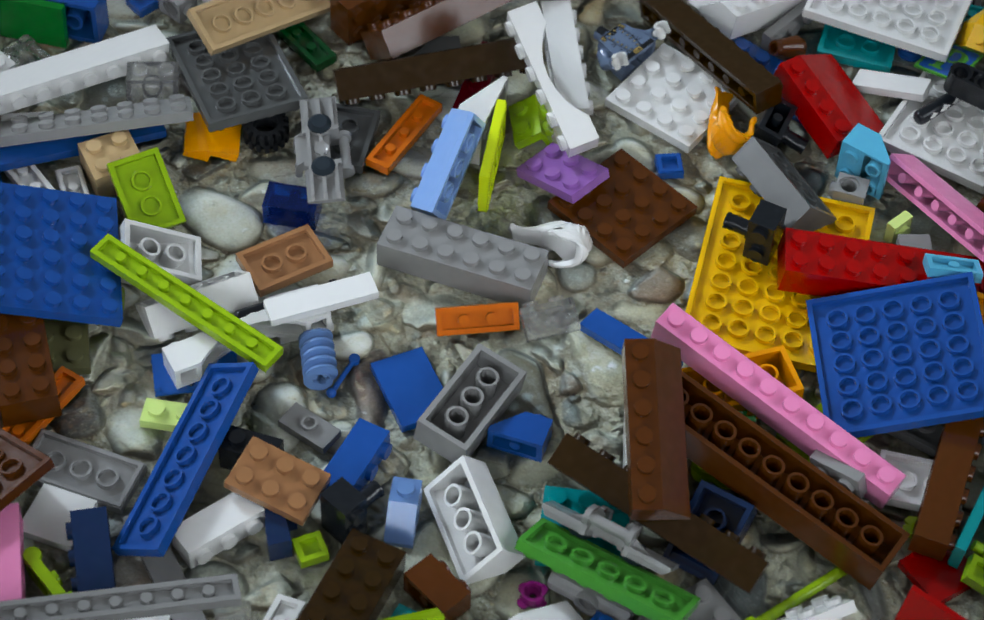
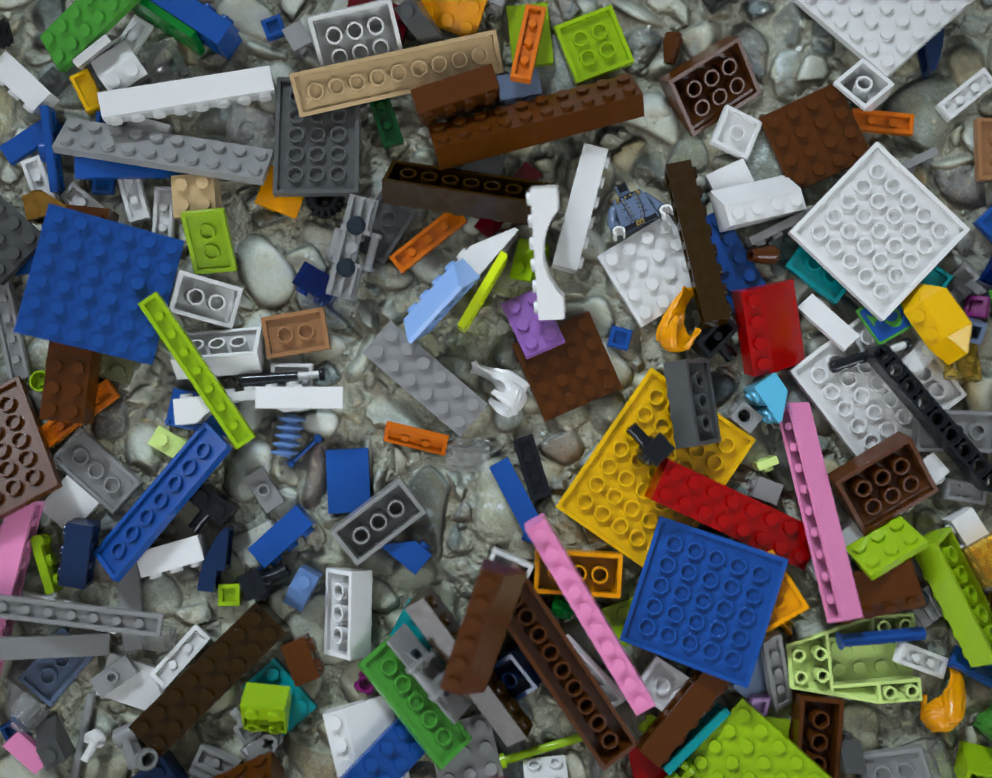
camera: 15 degrees right, 35 degrees up
medium nougat plate [224,436,331,527] -> none
light grey plate [809,449,867,499] -> none
medium azure plate [922,253,984,284] -> none
none -> black plate [512,434,552,501]

